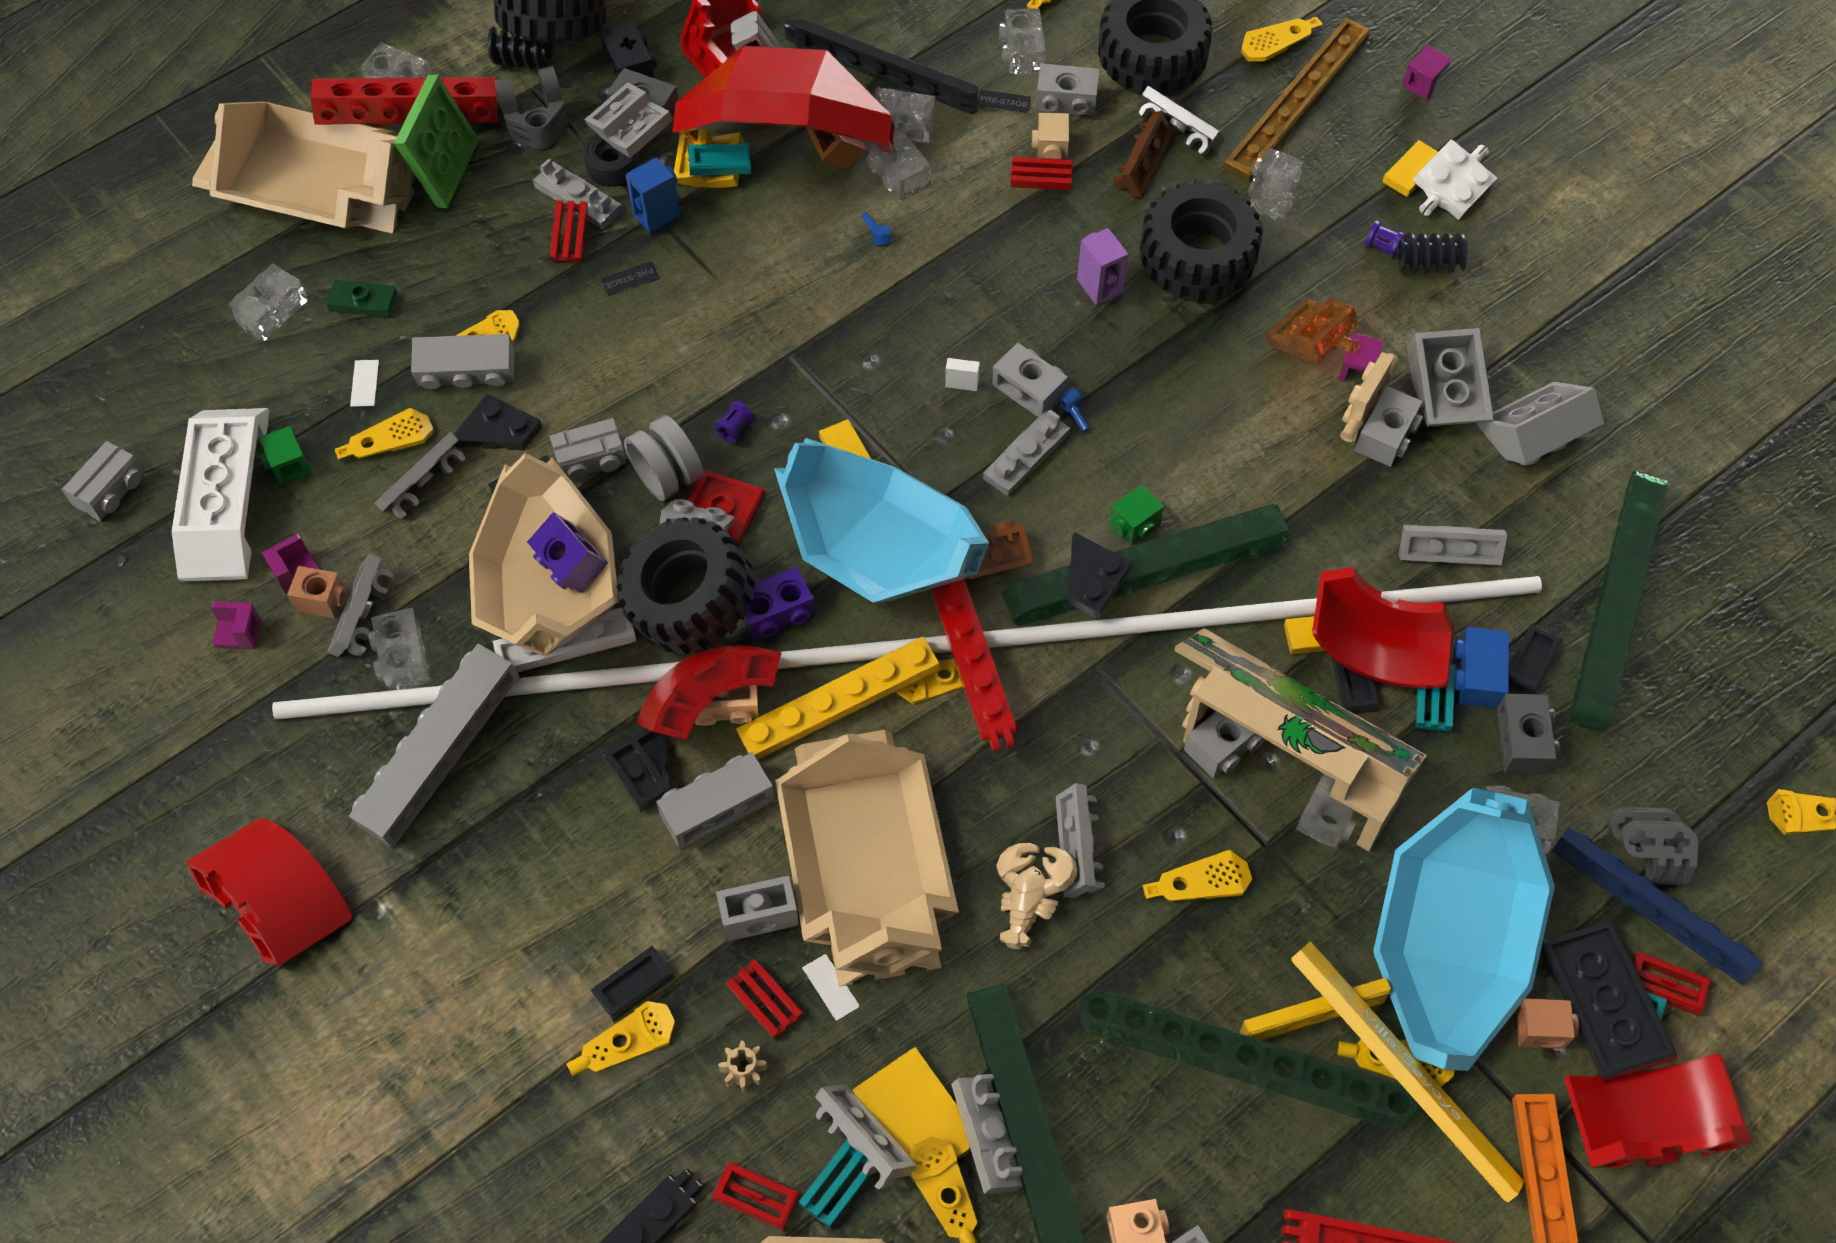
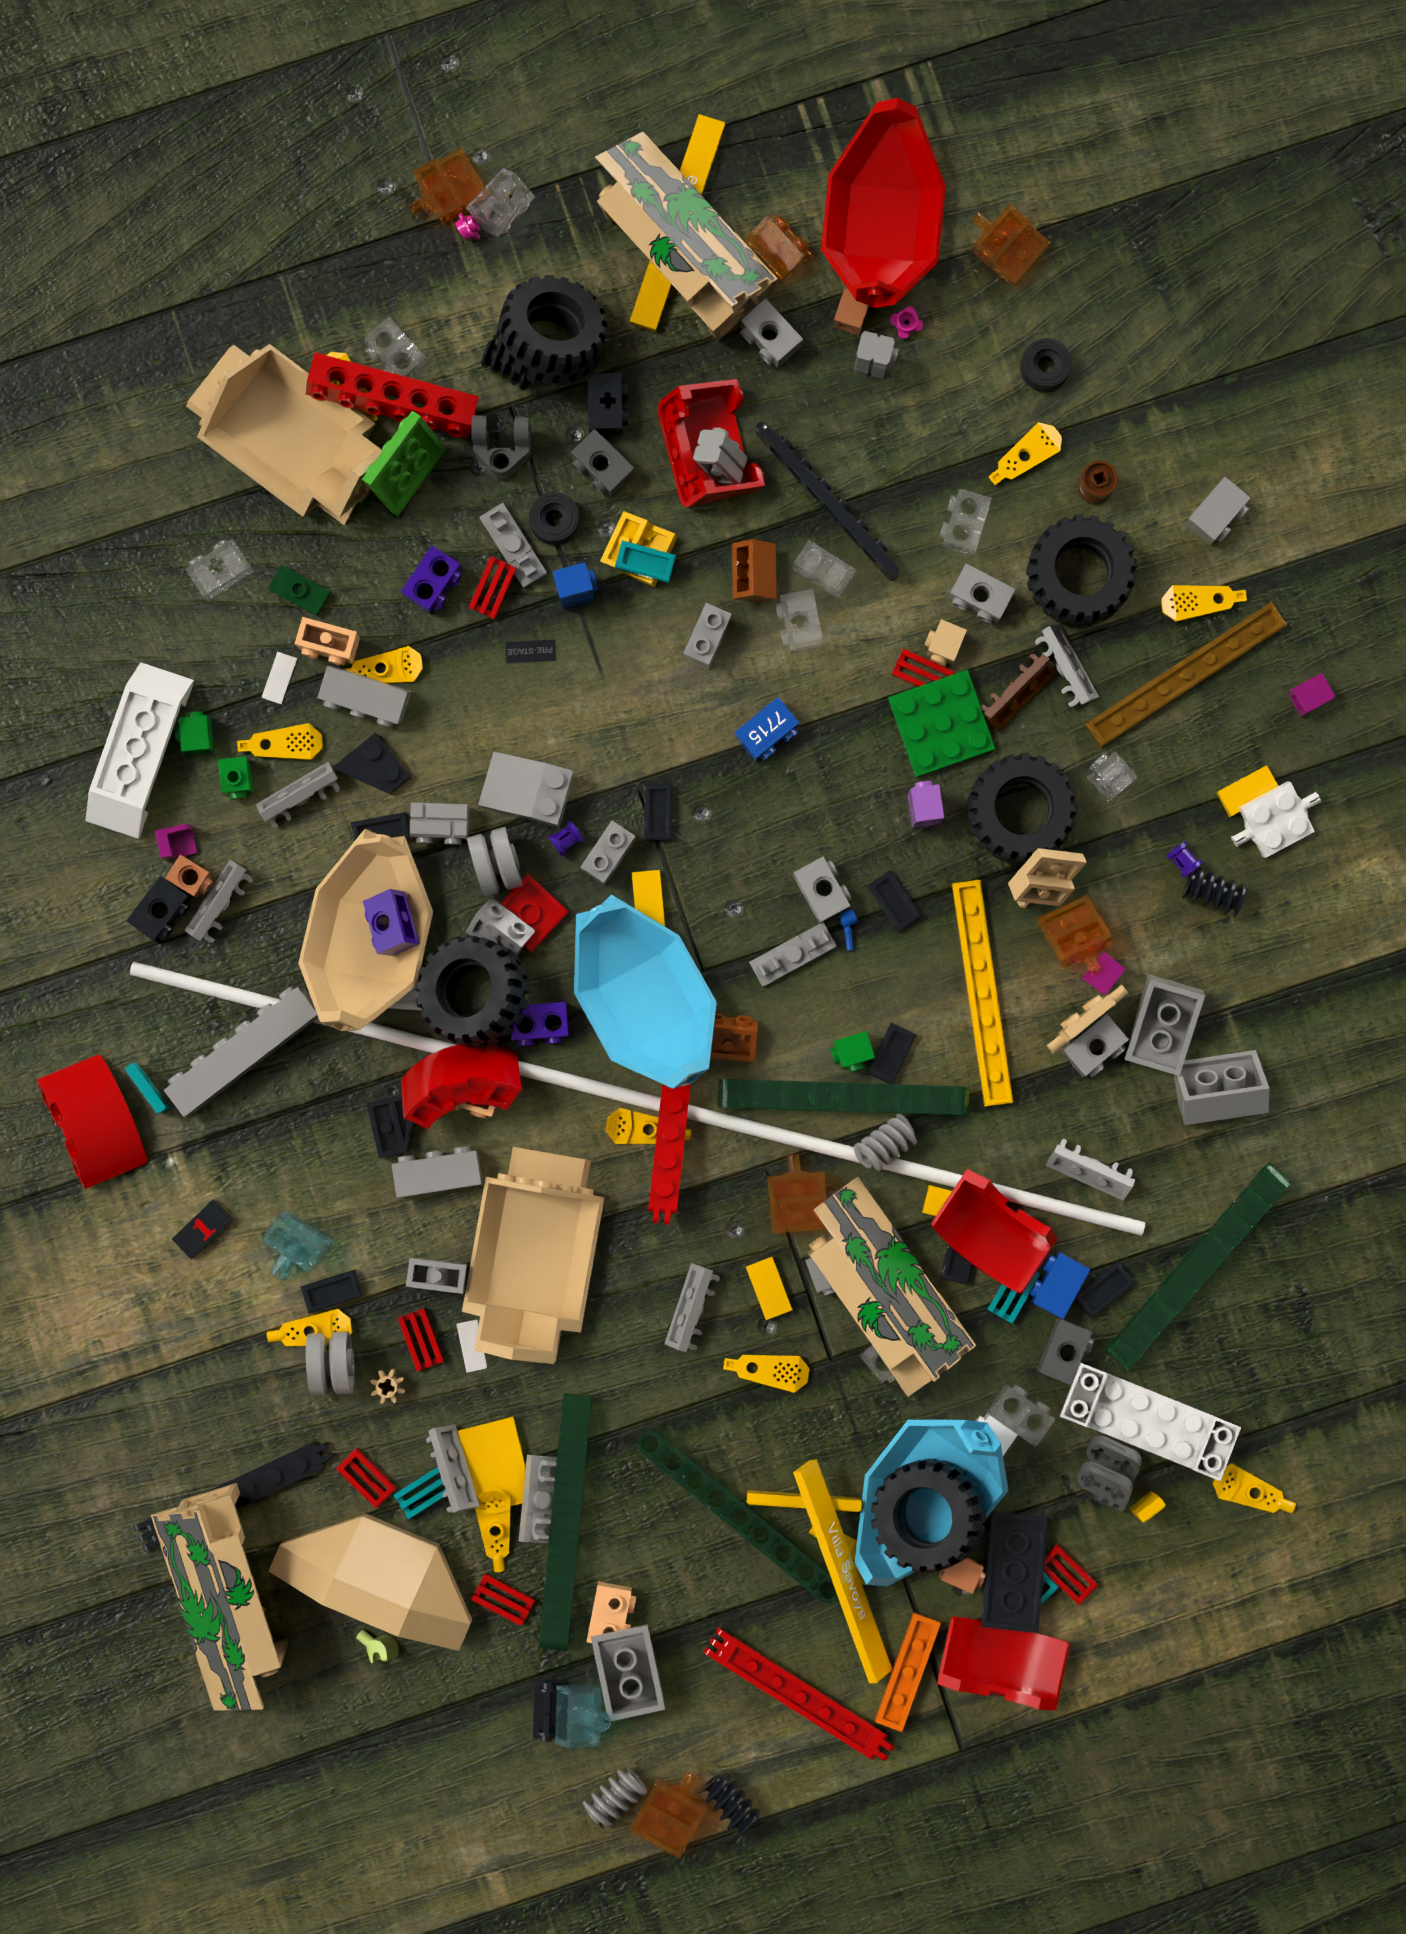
camera: 20 degrees right, 25 degrees up
light grey brick [61,441,145,521] -> none
magenta panel [210,601,261,650] -> none
clear brick [368,607,430,691] -> none
light grey slope [585,82,673,158] -> none
red panel [673,46,895,153] -> none
yellow plate [736,636,940,760] -> none
blue hand [861,212,891,245] -> none
white tile [945,358,980,391] -> none
black sticker [977,89,1031,113] -> none
tan animal [996,843,1078,949] -> none
black wing [1068,532,1132,619] -> none
dark blue plate [1552,827,1763,986] -> none
none -> teal tile [125,1062,171,1114]
none -> black brick [126,876,192,943]
none -> black tile [172,1199,233,1259]
none -> green brick [218,756,253,800]
none -> clear light blue brick [262,1210,333,1280]
none -> light nougat brick [295,617,360,666]
none -> light grey wheel [306,1331,355,1397]
none -> dark purple brick [401,546,463,615]
none -> light grey slope [478,752,574,828]
none -> light grey brick [580,821,636,886]
none -> black tile [644,784,673,841]
none -> light grey brick [683,603,732,670]
none -> blue brick [734,697,799,762]
none -> yellow tile [746,1257,792,1320]
none -> clear orange plate [767,1154,827,1233]
none -> light grey piece [854,1113,917,1171]
none -> black tile [866,870,922,932]
none -> black tile [867,1022,917,1085]
none -> black tyre [871,1459,986,1573]
none -> green plate [887,669,995,777]
none -> yellow tile [952,880,1013,1107]
none -> tan plate [1008,848,1087,908]
none -> white slope [1060,1363,1241,1481]
none -> yellow tile [1129,1491,1166,1522]

